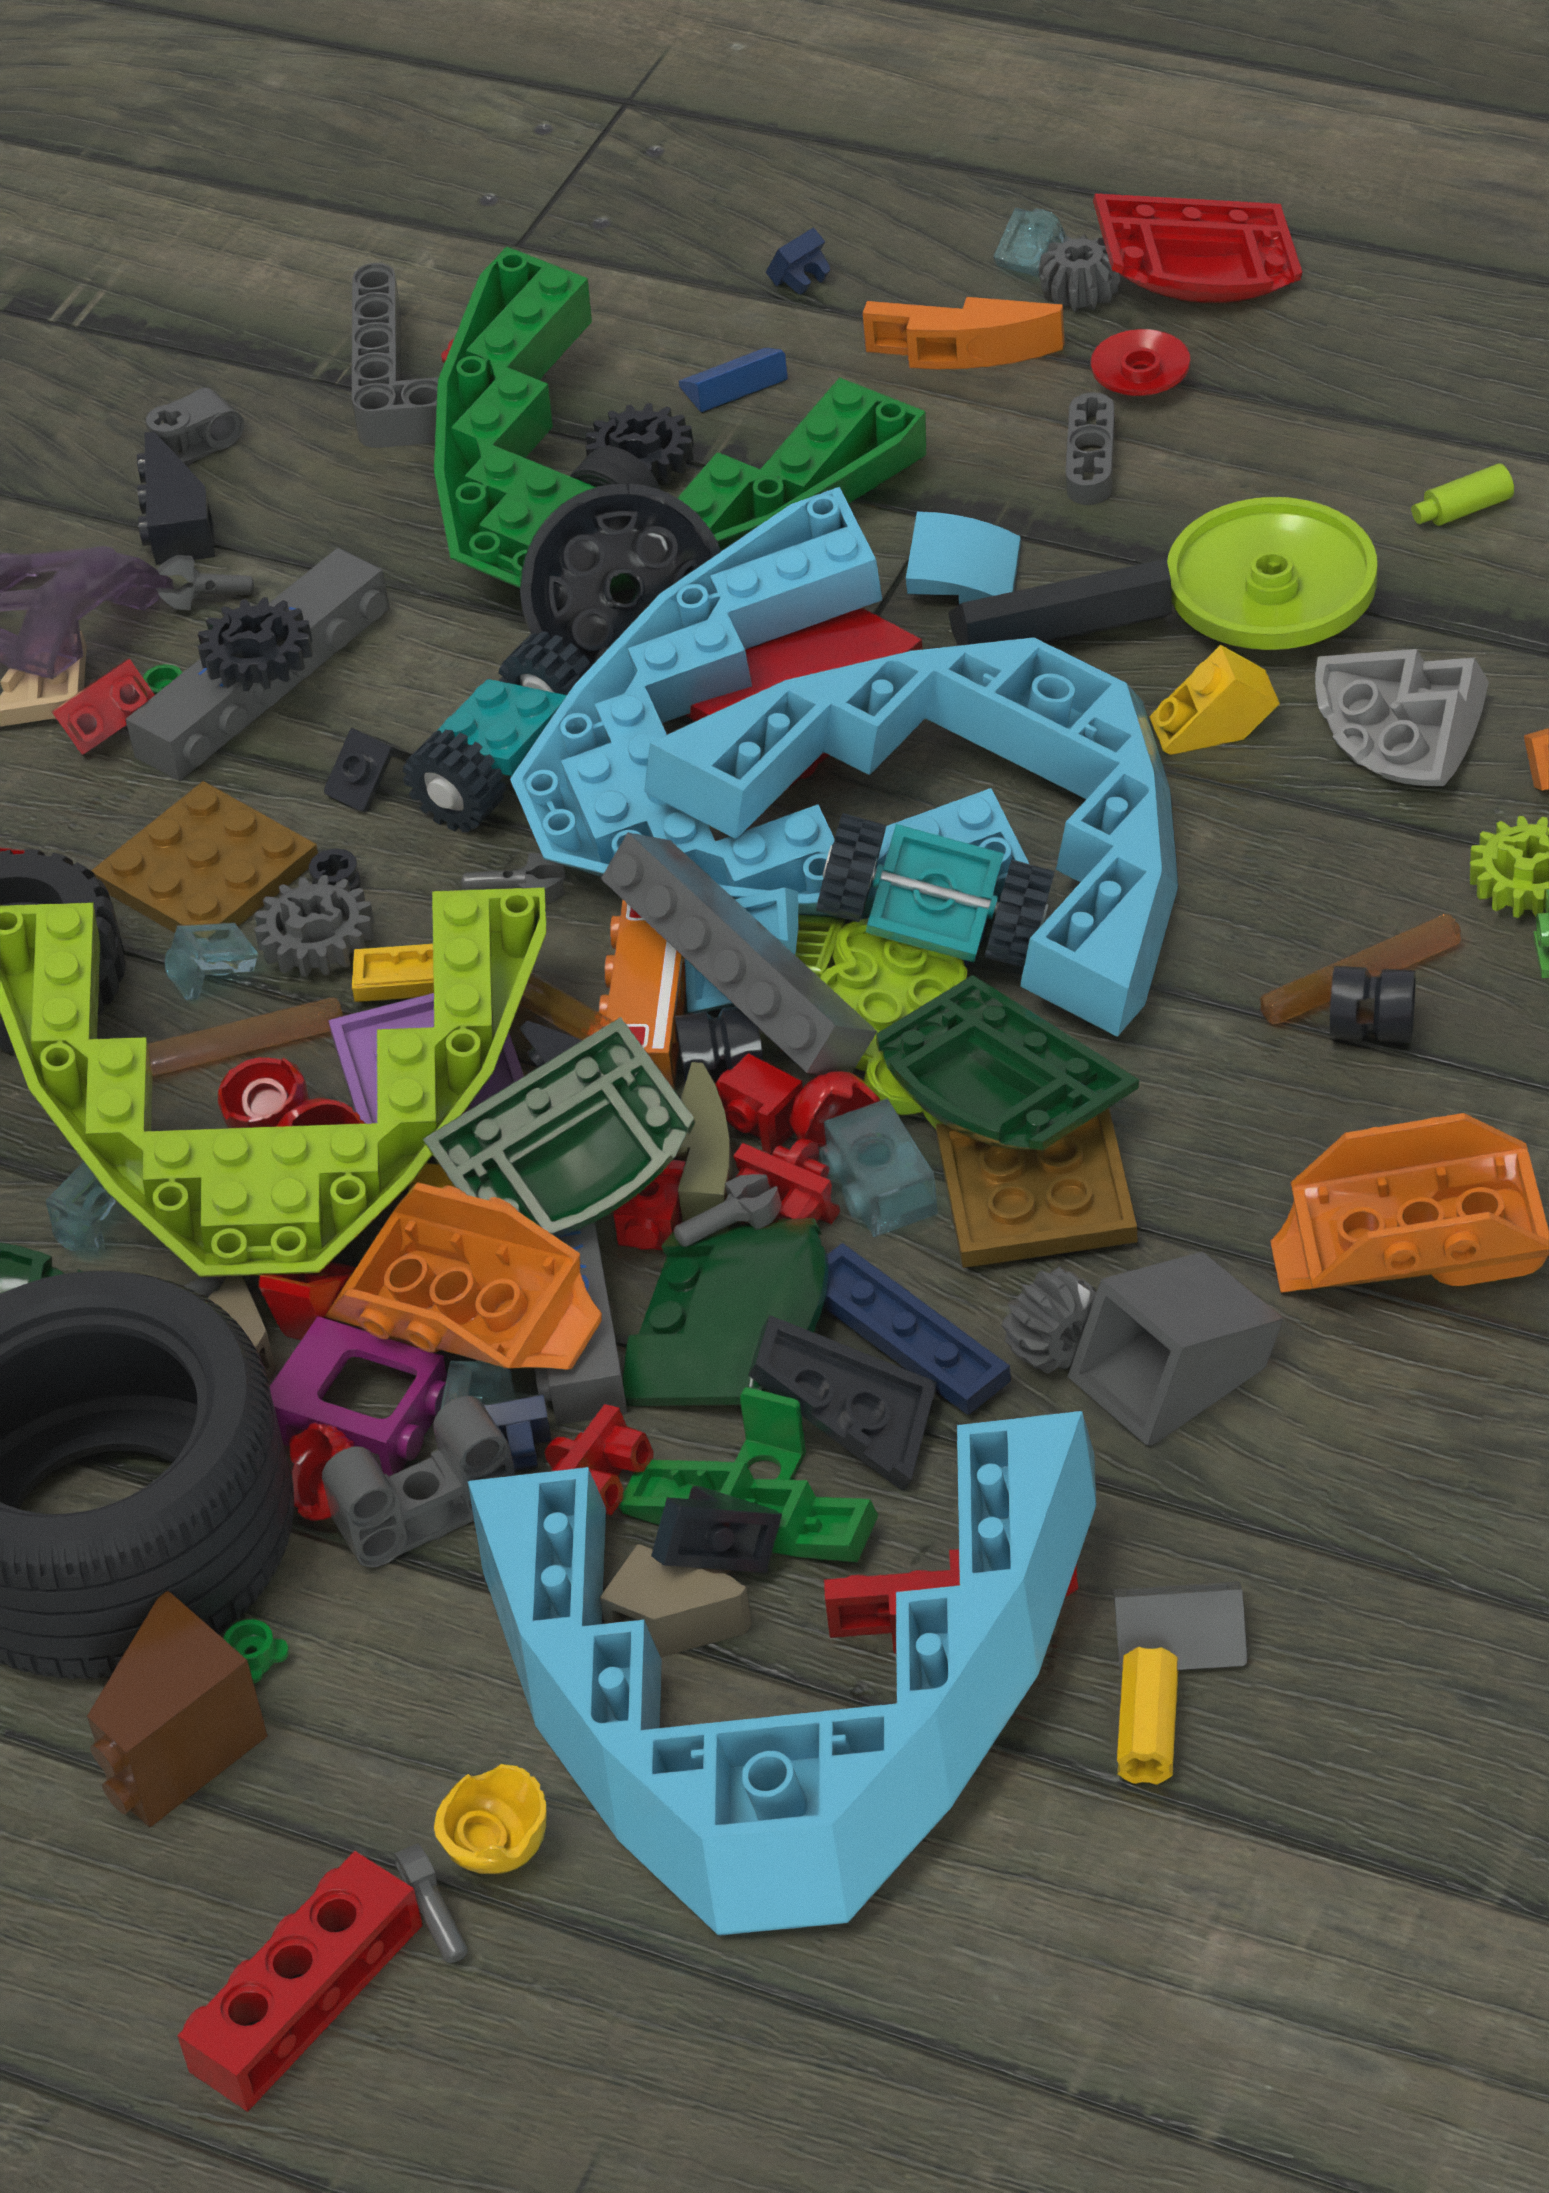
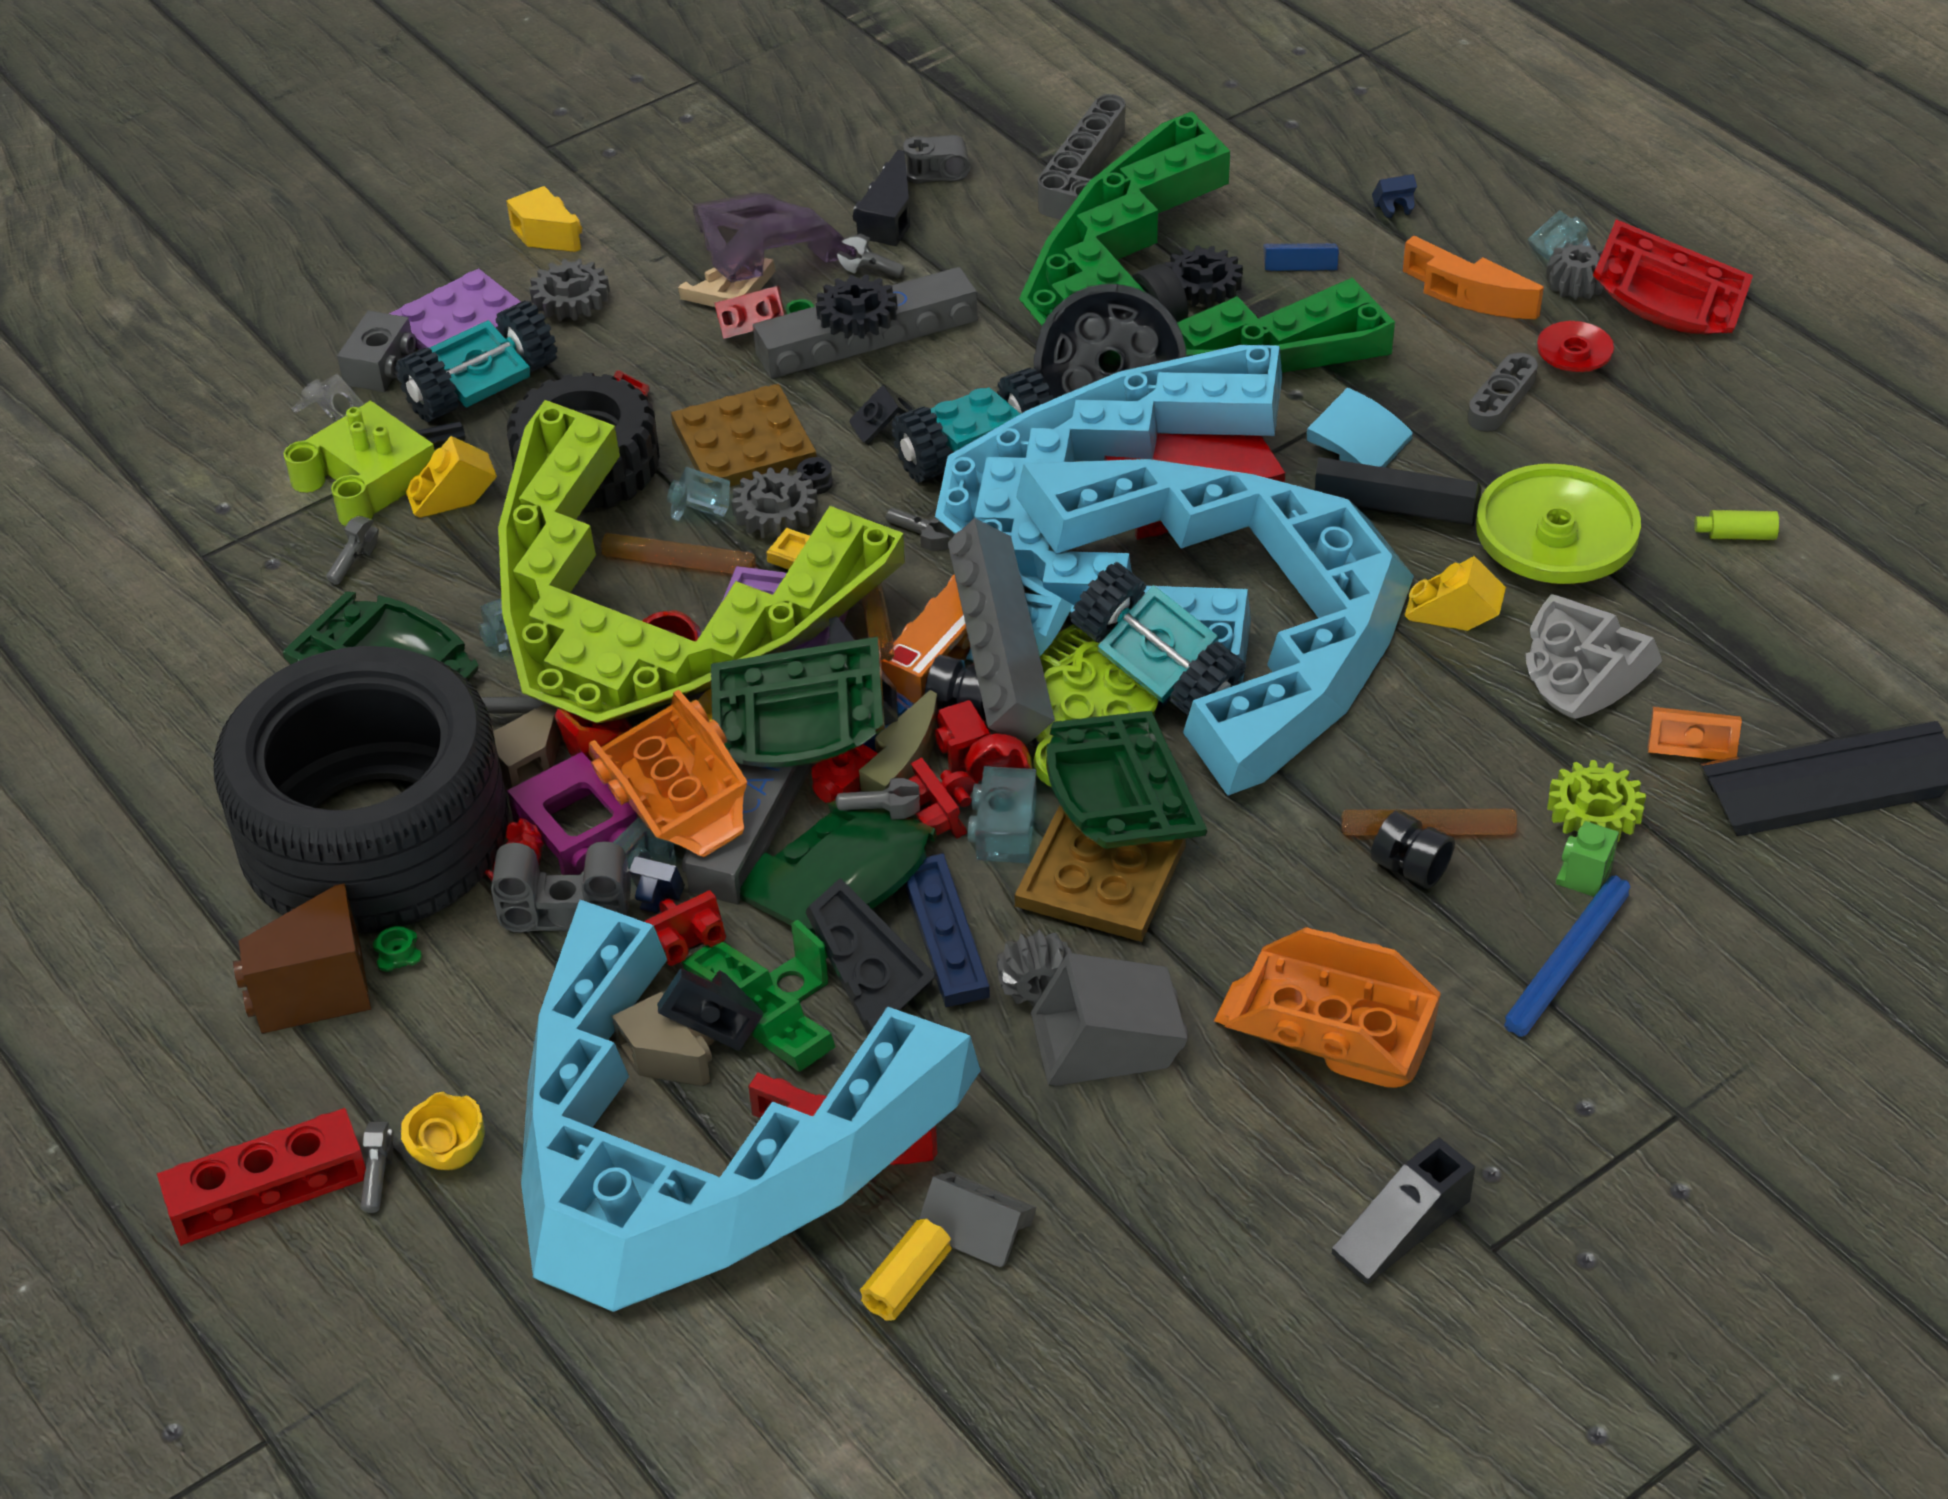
camera: 25 degrees right, 0 degrees up
red hair [218,1057,309,1128] -> none

